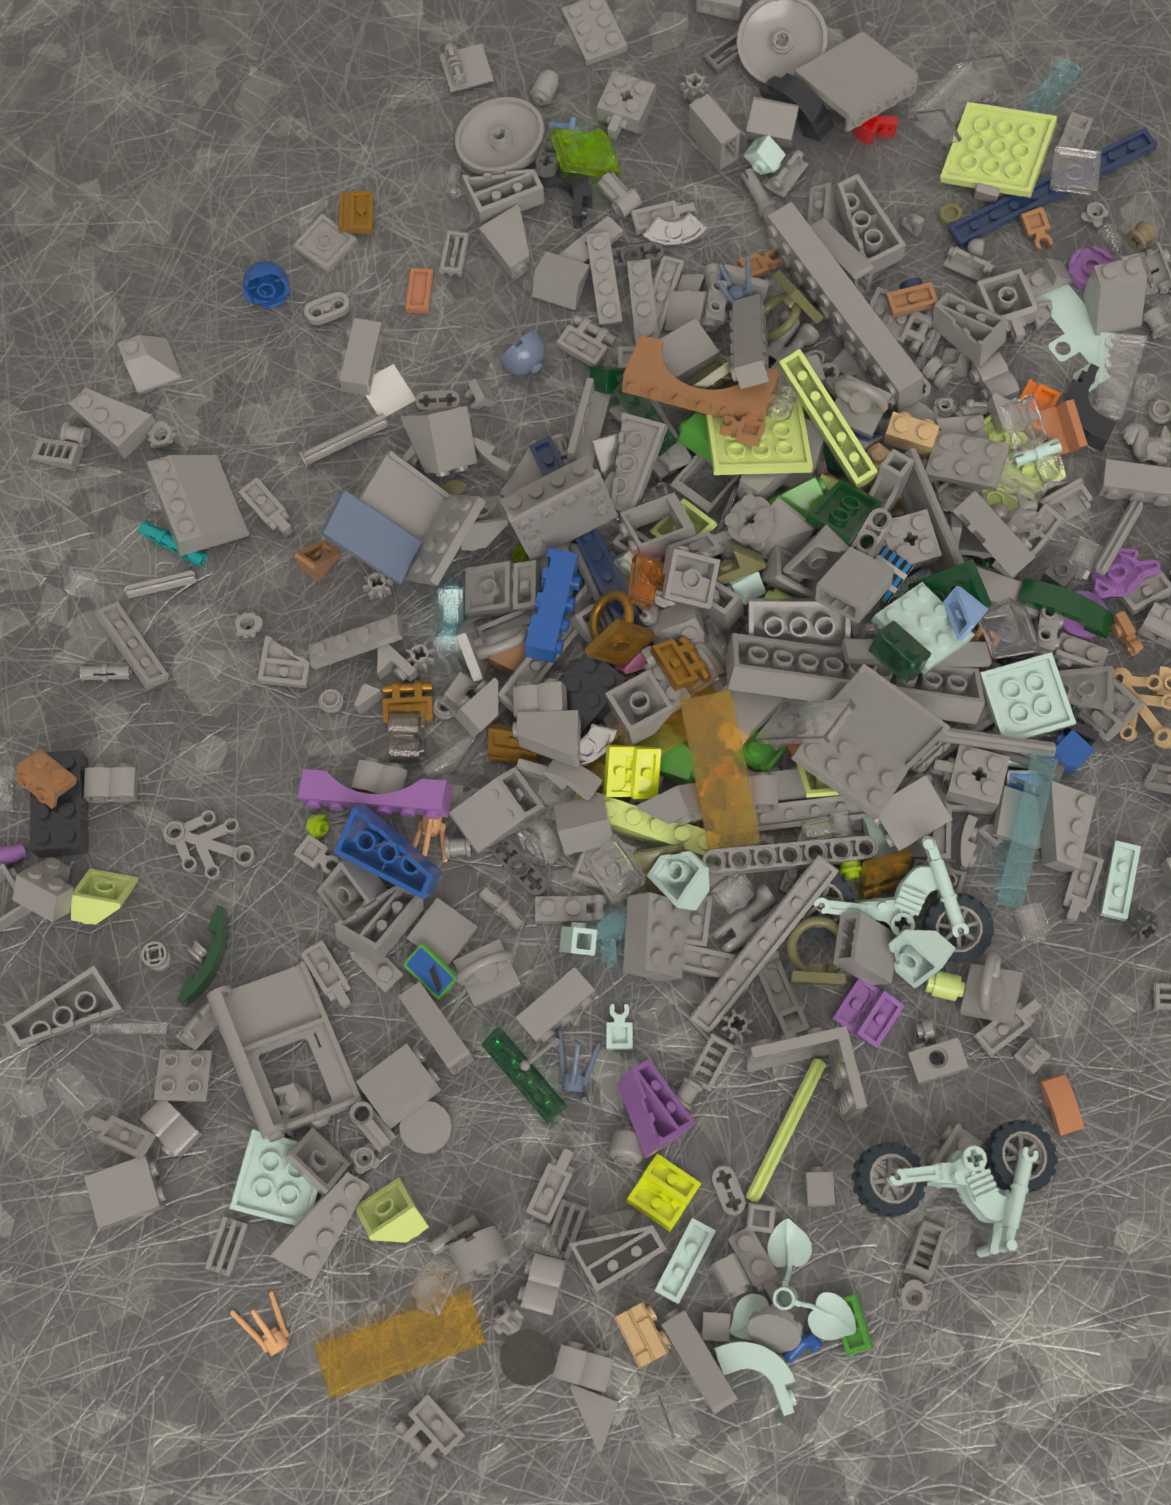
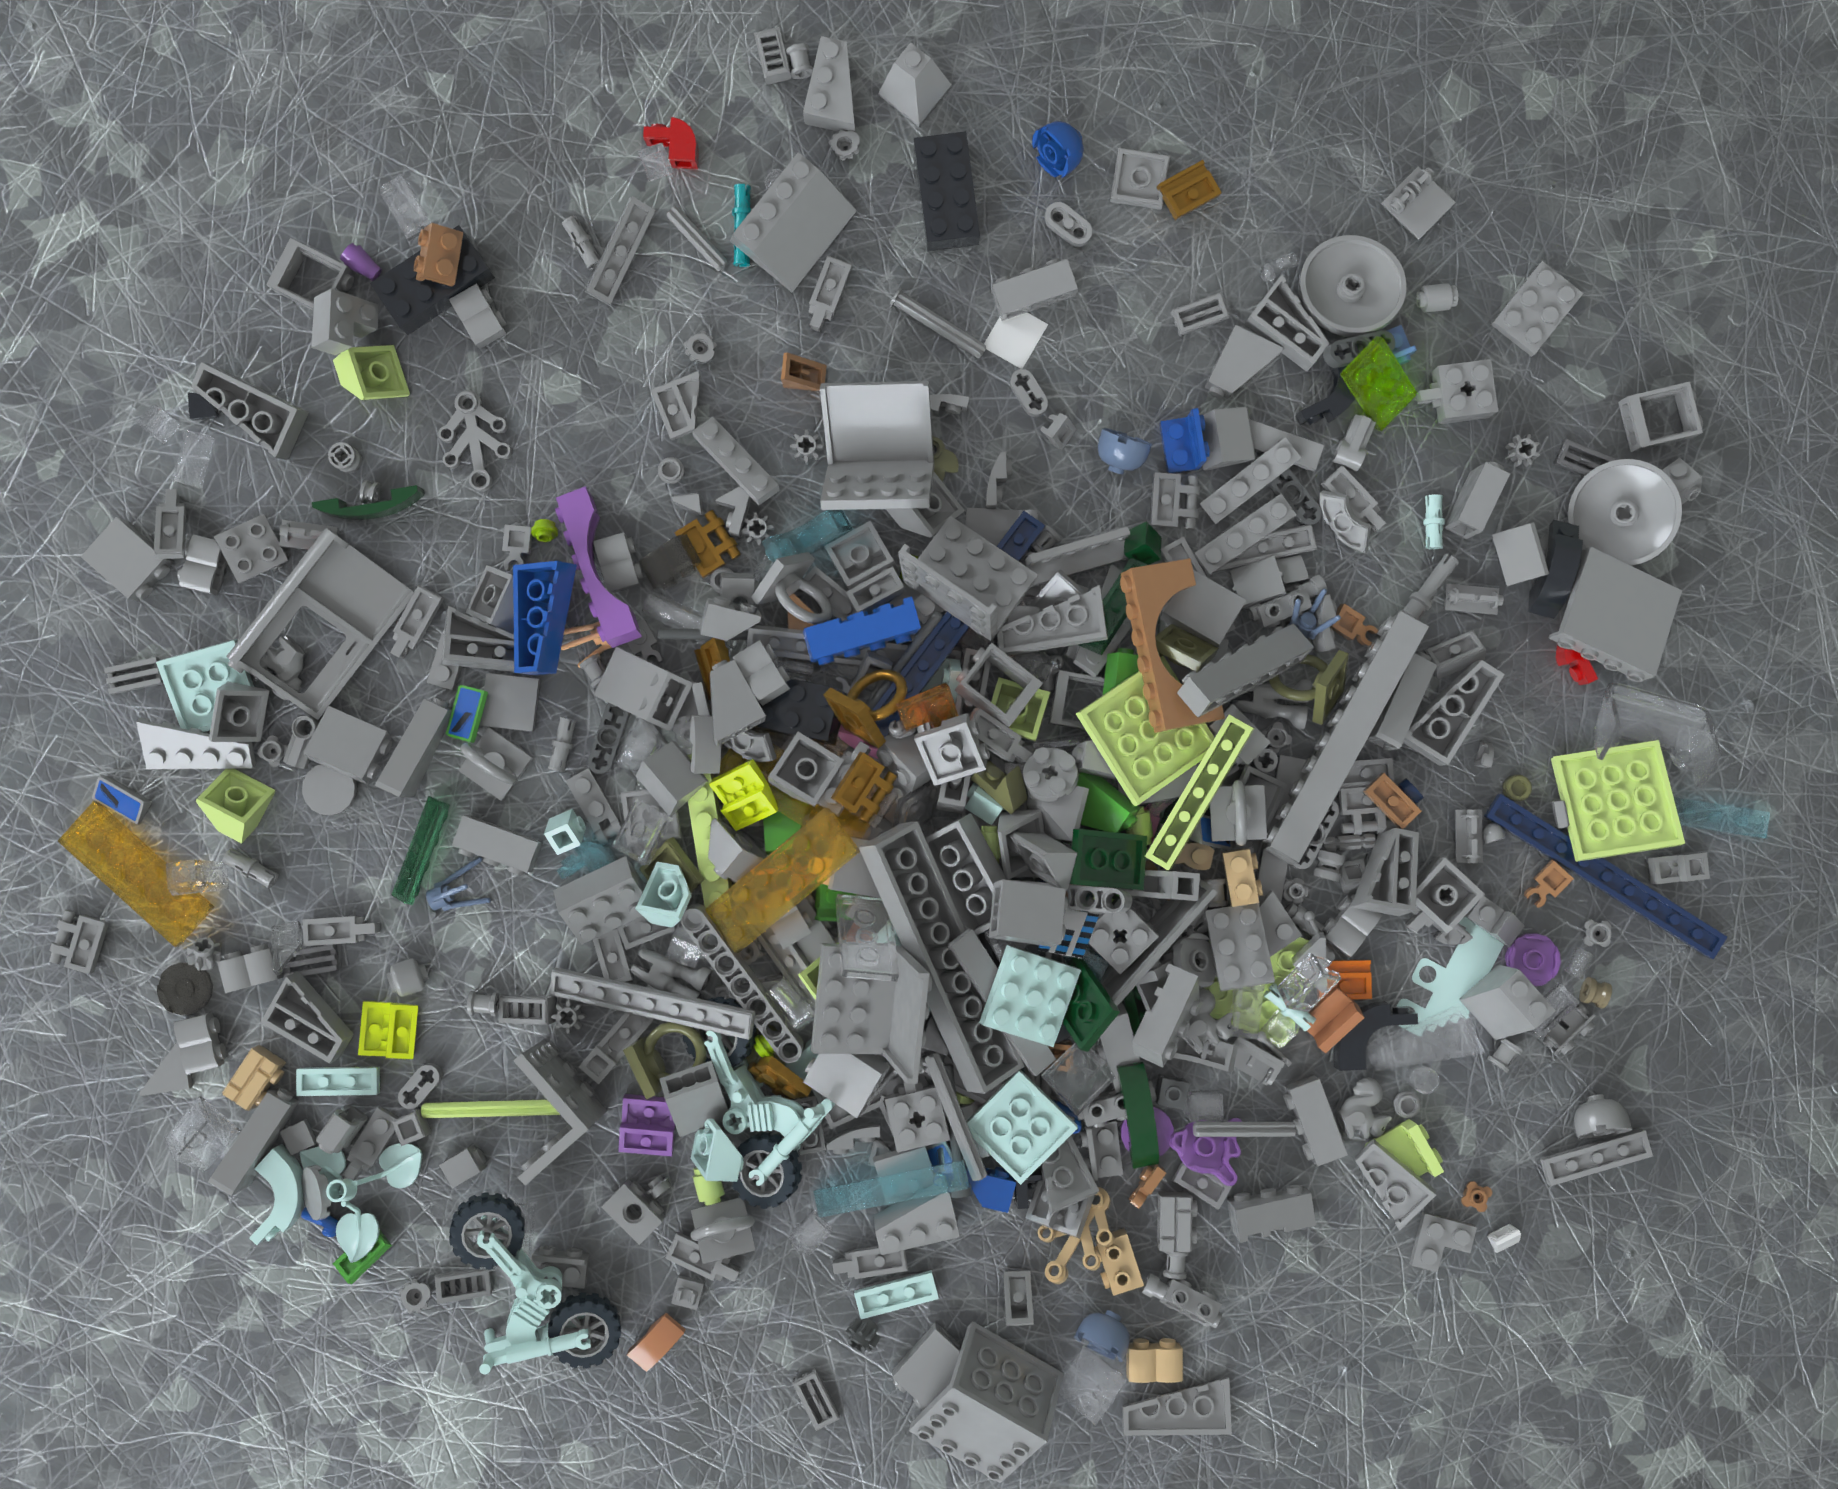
camera: 55 degrees right, 15 degrees up
clear bar [90,1024,169,1034] -> none
light nougat plant [230,1291,290,1357] -> none
sand blue tile [319,490,422,584] -> none
light grey slope [401,406,477,477] -> none
nougat tile [405,268,434,314] -> none
light grey brick [448,1226,512,1284] -> none
light grey hinge [520,1036,560,1071] -> none
light aqua plate [606,1004,633,1050] -> none
medium lavender wedge [617,1059,696,1158] -> none
medium nougat plate [719,416,766,447] -> none
light aqua brick [743,135,786,175] -> none
clear wheel [768,386,798,421] -> none
clear green brick [868,620,931,684] -> none
light blue slope [943,586,988,641] -> none
clear tile [1049,145,1102,195] -> none
none -> slope [92,775,152,825]
none -> black tile [188,393,219,421]
none -> red brick [643,117,699,169]
none -> black brick [914,131,980,252]
none -> blue bracket [1159,408,1210,474]
none -> light aqua pin [1423,494,1445,550]

